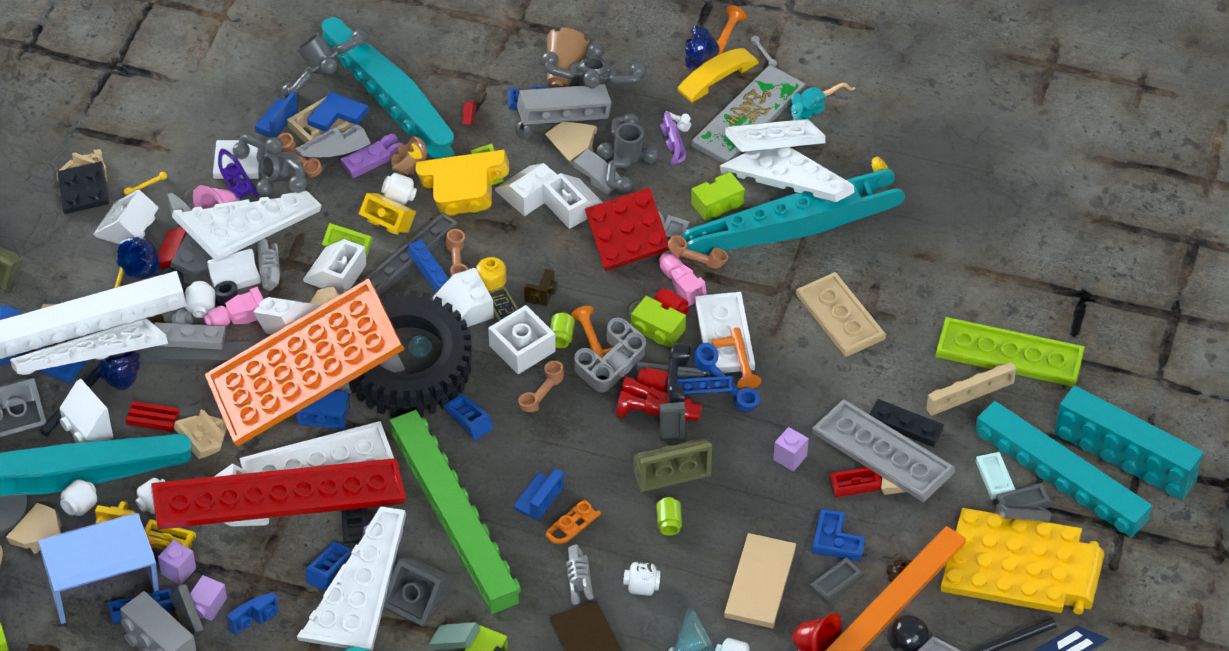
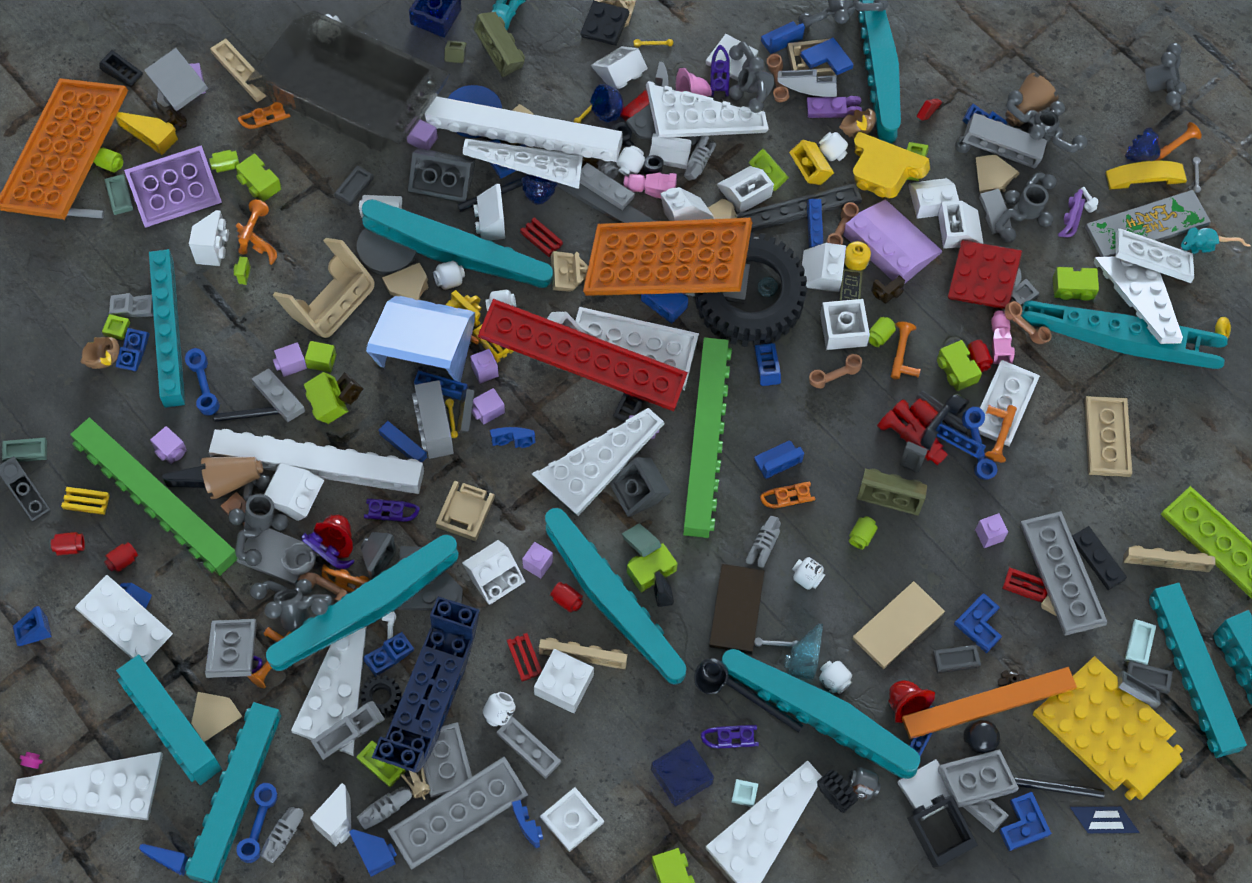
camera: 30 degrees right, 15 degrees up
blue slope [306,541,352,591] -> none
light grey beam [574,317,646,392] -> none
none -> lavender slope [843,199,942,284]

